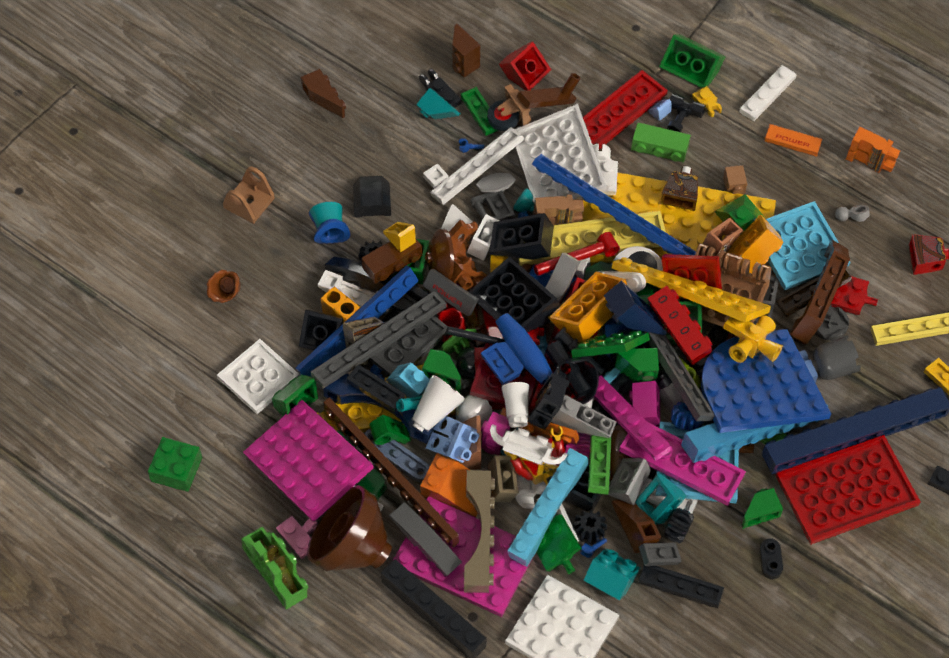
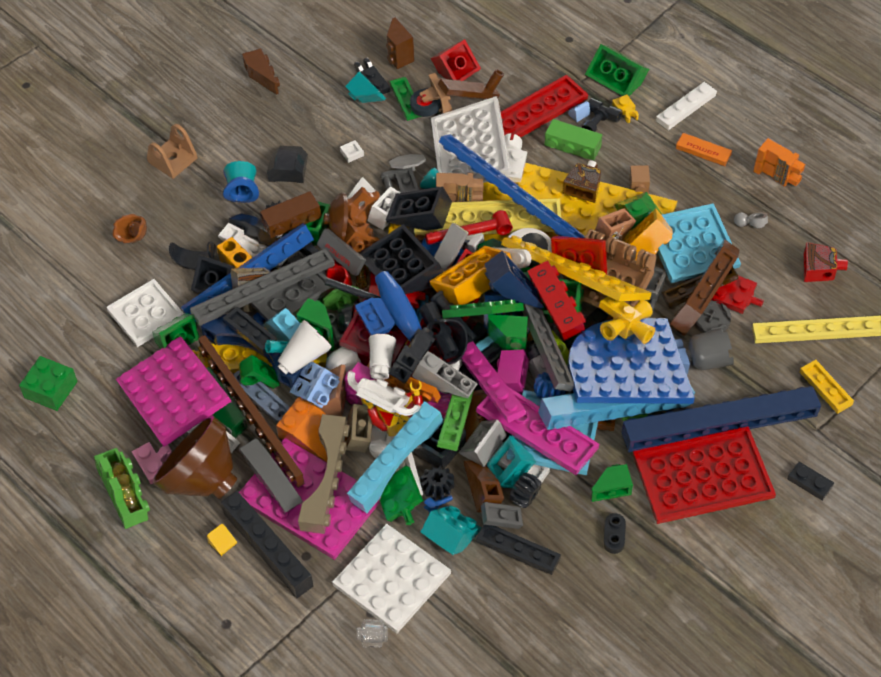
camera: 10 degrees right, 5 degrees down
yellow slope [382,222,416,252] -> none
white tile [430,127,524,205] -> none
blue hand [459,138,484,153] -> none
none -> black piece [169,241,216,270]
none -> yellow slope [207,524,237,556]

